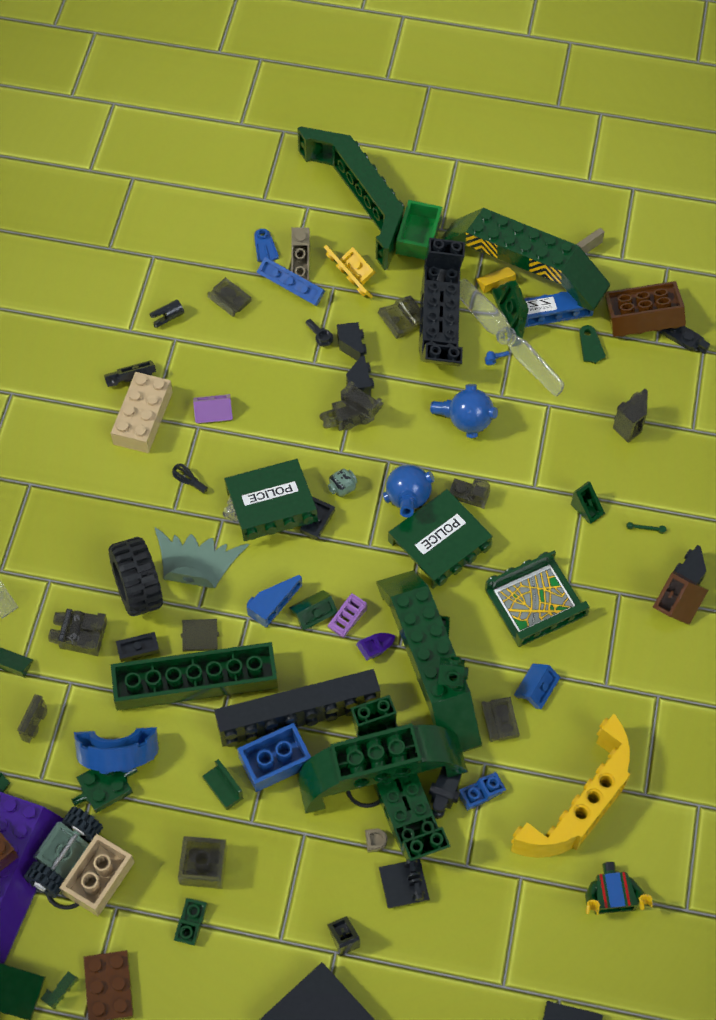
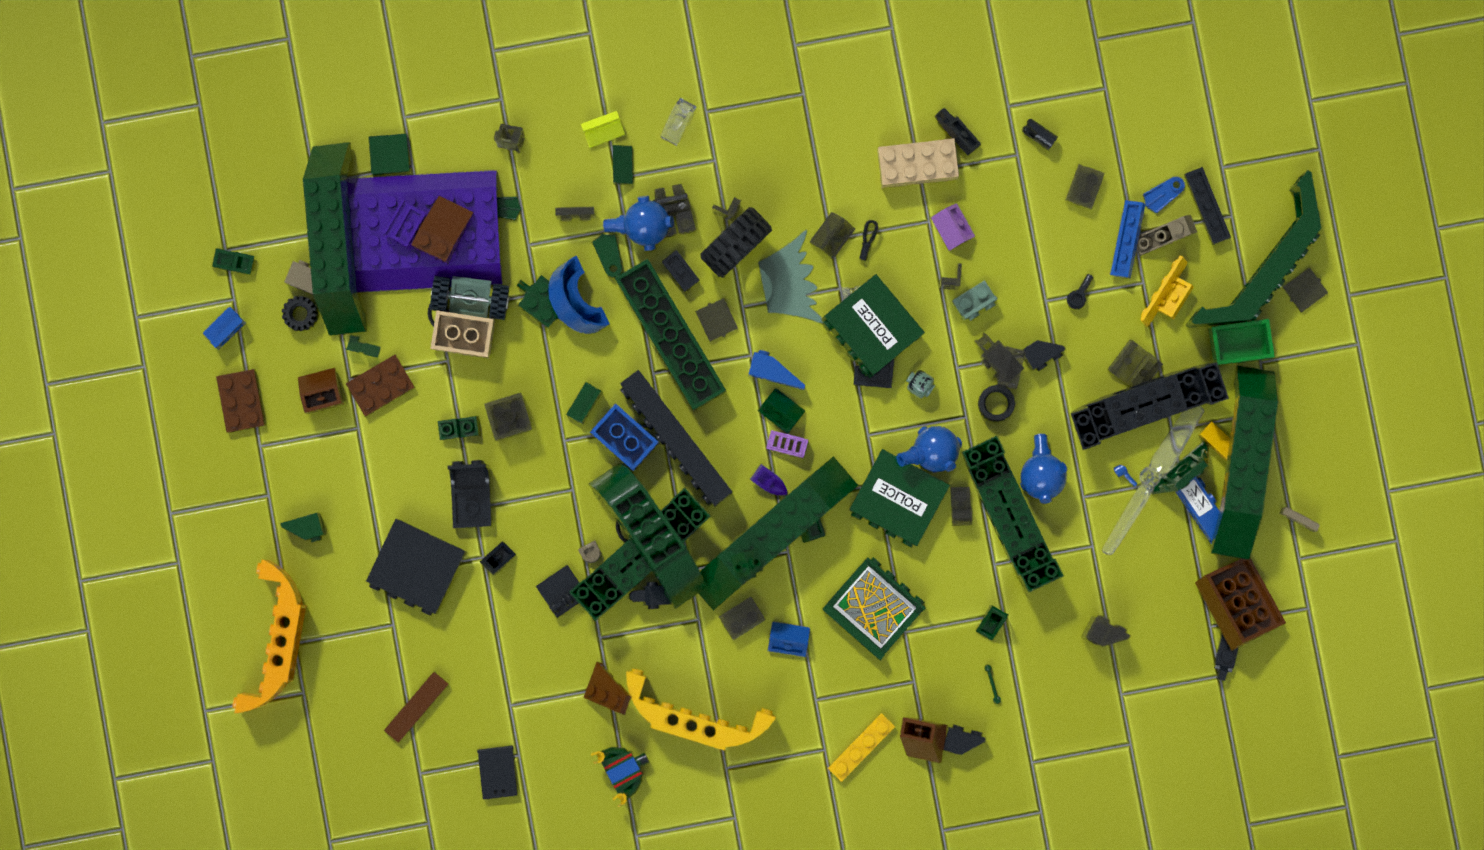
camera: 70 degrees right, 25 degrees up
black slope [337,322,367,361] -> none
blue slope [459,772,506,811] -> none
dark green piece [579,325,606,364] -> none
none -> black bracket [447,460,492,528]
none -> reddish brown wing [583,662,632,715]
none -> dark green piece [592,234,622,278]
none -> blue piece [603,196,674,251]
none -> clear smoke panel [712,197,741,222]
none -> clear smoke panel [810,212,855,259]
none -> yellow plate [828,713,895,782]
none -> clear smoke panel [939,263,962,290]
none -> sand green bracket [952,281,998,321]
none -> dark green slope [962,436,1064,593]
none -> black tyre [978,385,1015,422]
none -> black plate [1184,167,1231,245]
none -> clear smoke piece [1282,268,1328,313]

